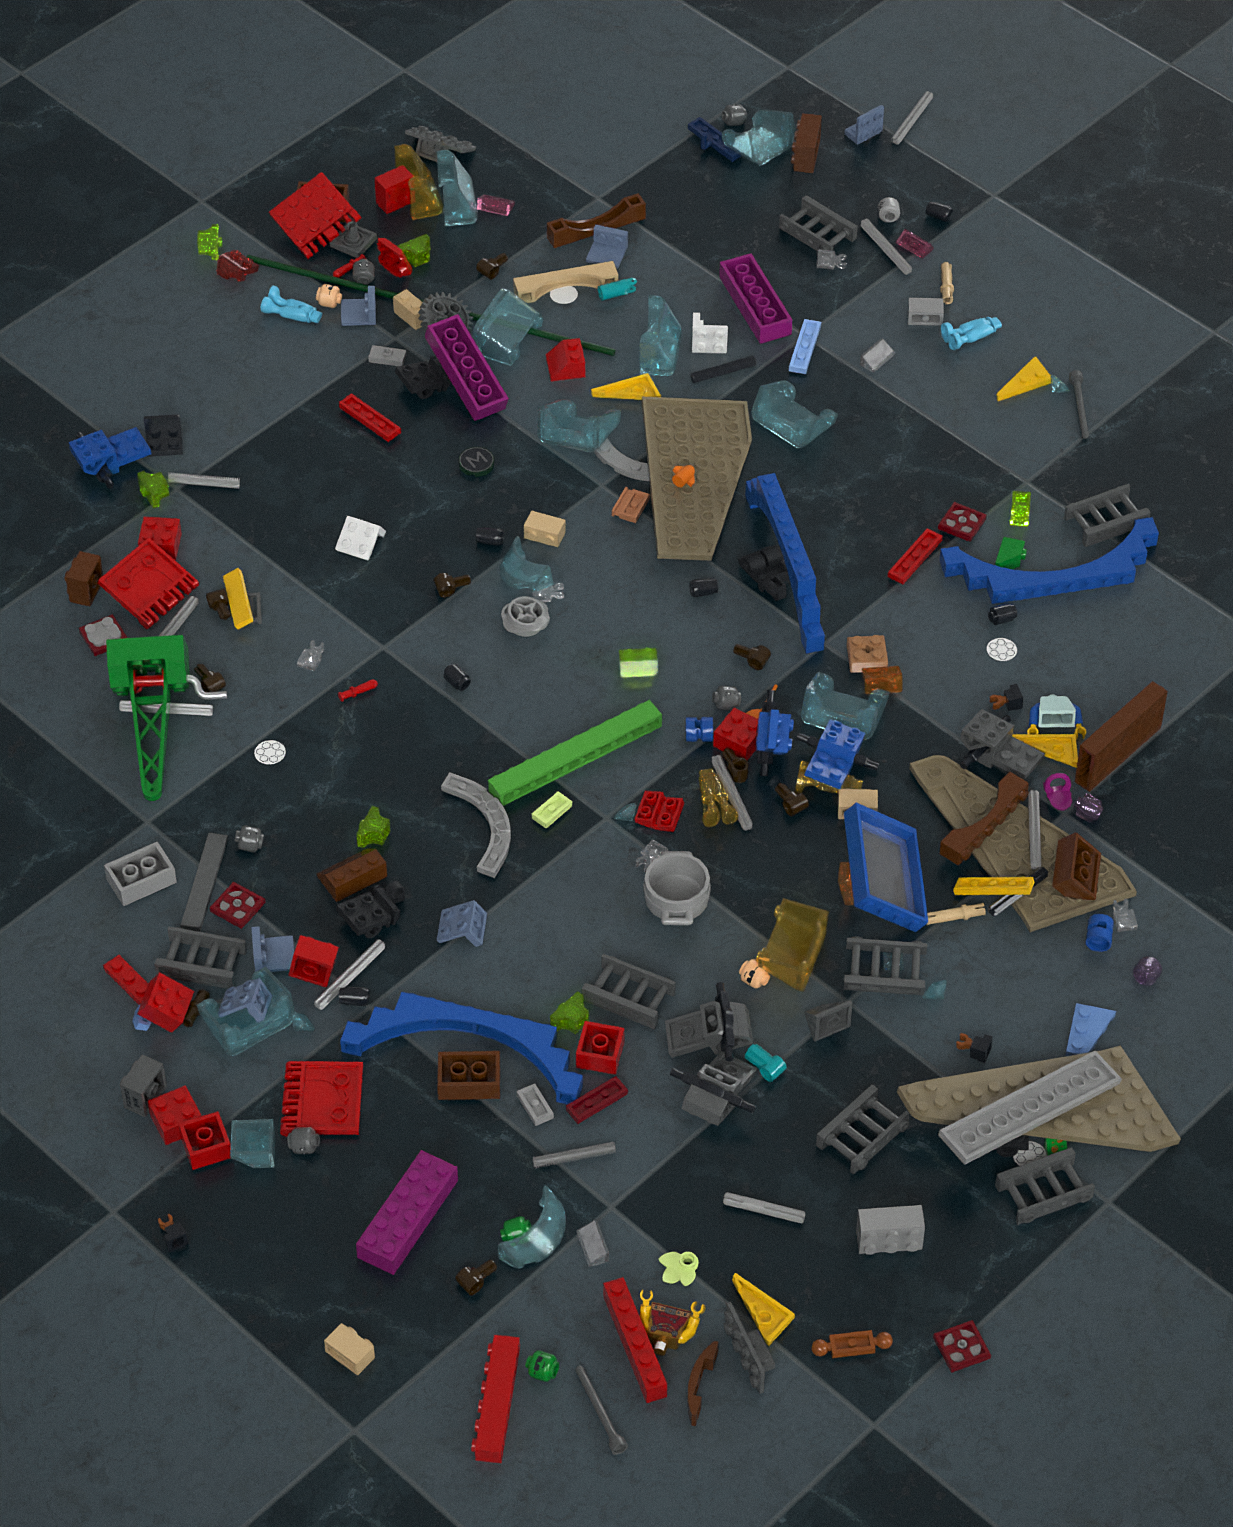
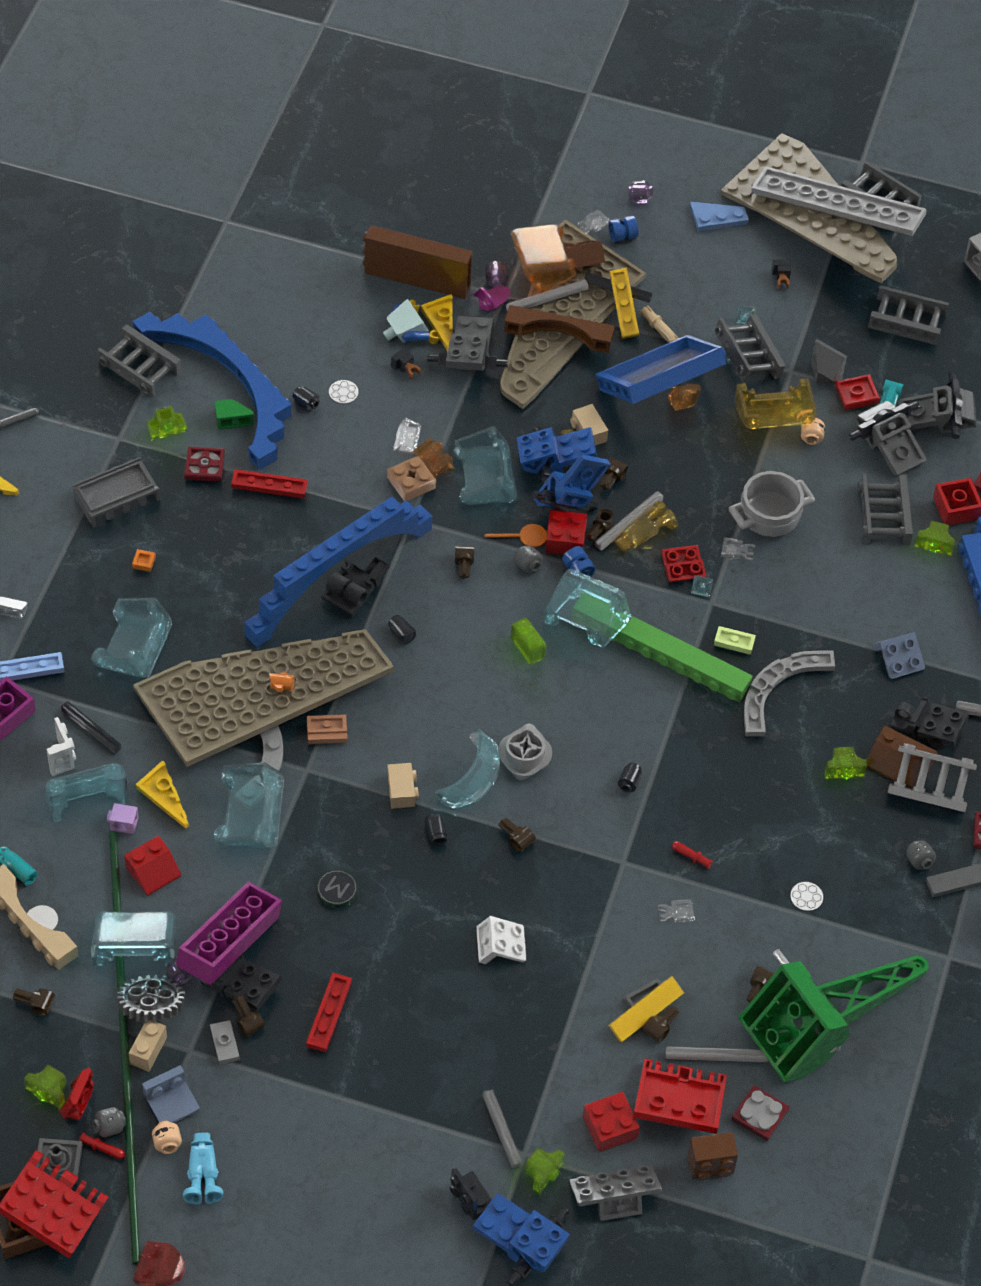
camera: 120 degrees left, 5 degrees up
none -> window [72,457,160,527]
none -> lavender brick [107,803,139,834]
none -> orange plate [132,549,156,572]
none -> dark brown axle [232,995,265,1037]
none -> clear slope [393,418,421,455]
none -> clear orange windscreen [511,224,577,294]
none -> clear light blue windscreen [543,569,631,648]
none -> dark grey bracket [569,1166,662,1221]
none -> red plate [835,374,880,410]
none -> light grey fence [888,743,977,812]

